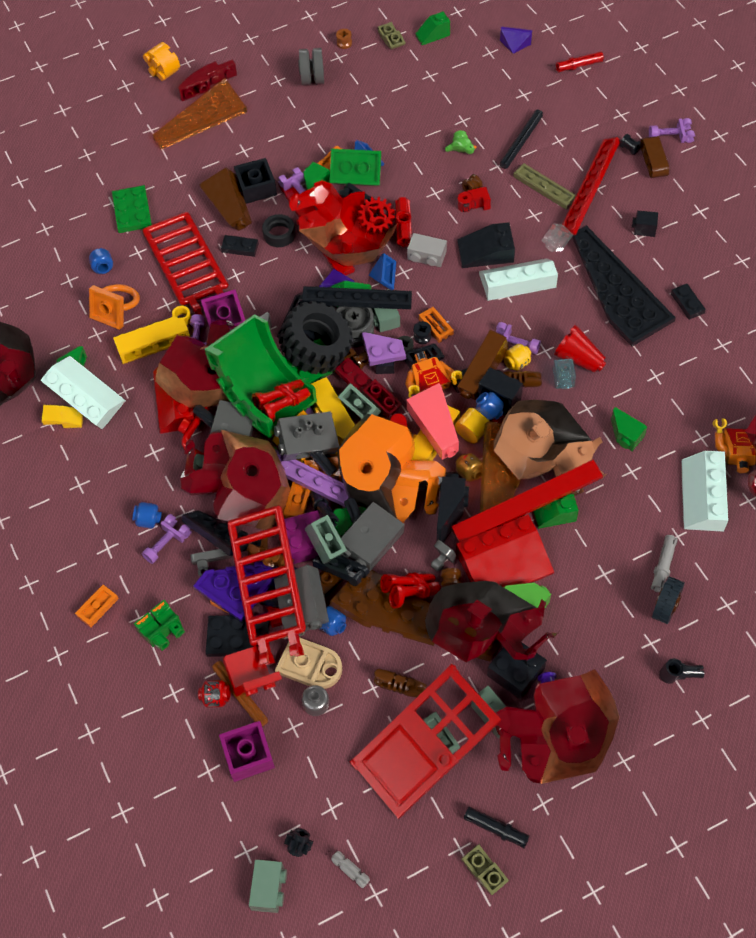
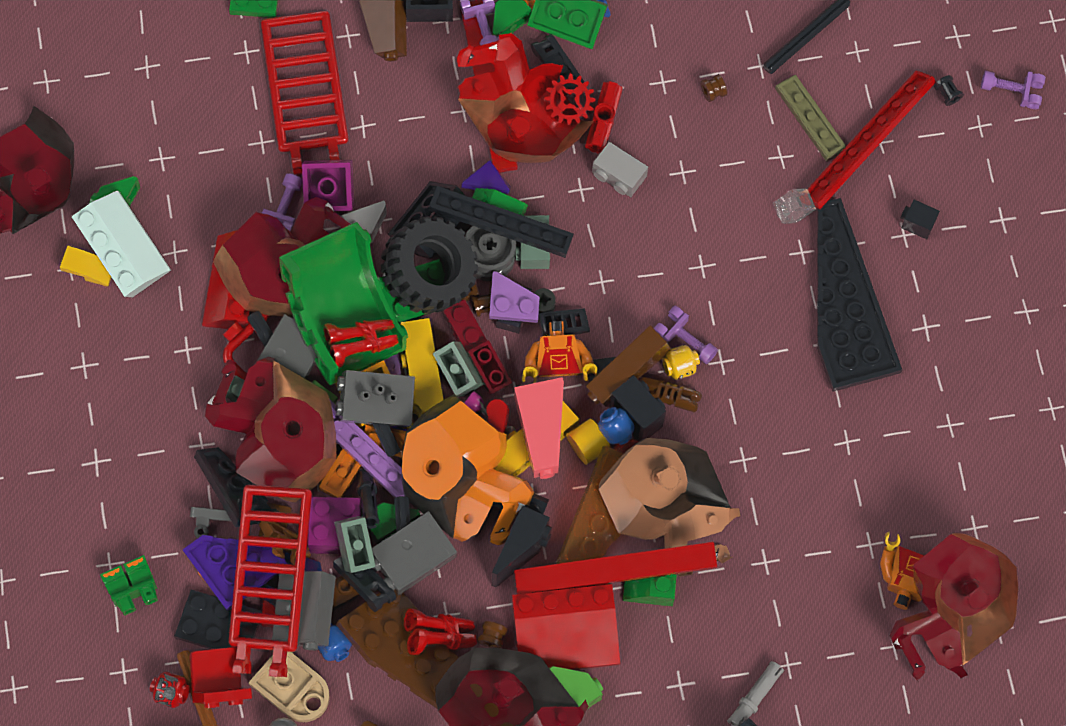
camera: 10 degrees right, 10 degrees up
orange plate [75,585,119,628] -> none
blue head [89,248,113,274] -> none
orange tile [89,284,140,330] -> none
yellow hinge [113,306,191,364] -> none
blue head [132,502,162,529] -> none
medium lavender bar [141,514,192,564] -> none
black plate [221,235,259,257] -> none
black tyre [262,214,295,247] -> none
blue slope [368,253,396,290] -> none
black wheel [413,321,431,344] -> none
orange tile [419,307,454,343] -> none
dark grey piece [431,540,457,571] -> none
bright green animal [445,130,477,154] -> none
pearl gold head [456,453,484,482] -> none
black slope [457,222,515,268] -> none
red leg [458,187,491,212] -> none
light aqua slope [479,258,558,301] -> none
red cone [553,325,606,373] -> none
clear light blue brick [553,359,576,389] -> none
green slope [611,407,647,452] -> none
reddish brown beam [640,136,669,178] -> none
black plate [671,284,706,320] -> none
light aqua slope [681,451,728,532] -> none

